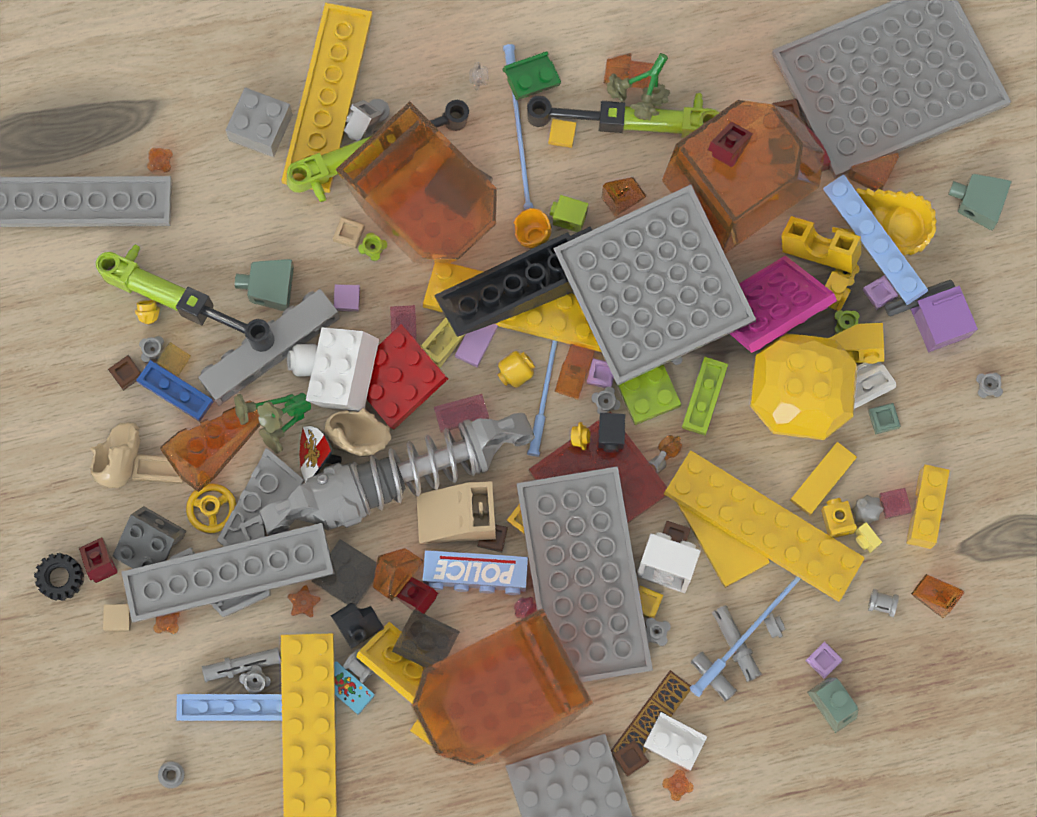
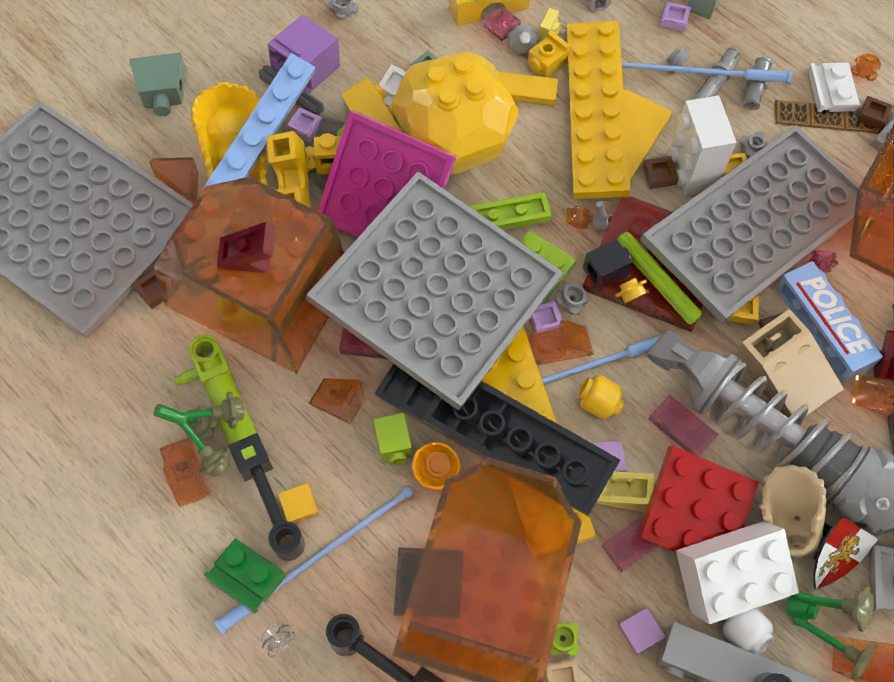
camera: 120 degrees left, 10 degrees down
none -> lime axle [617,232,702,325]

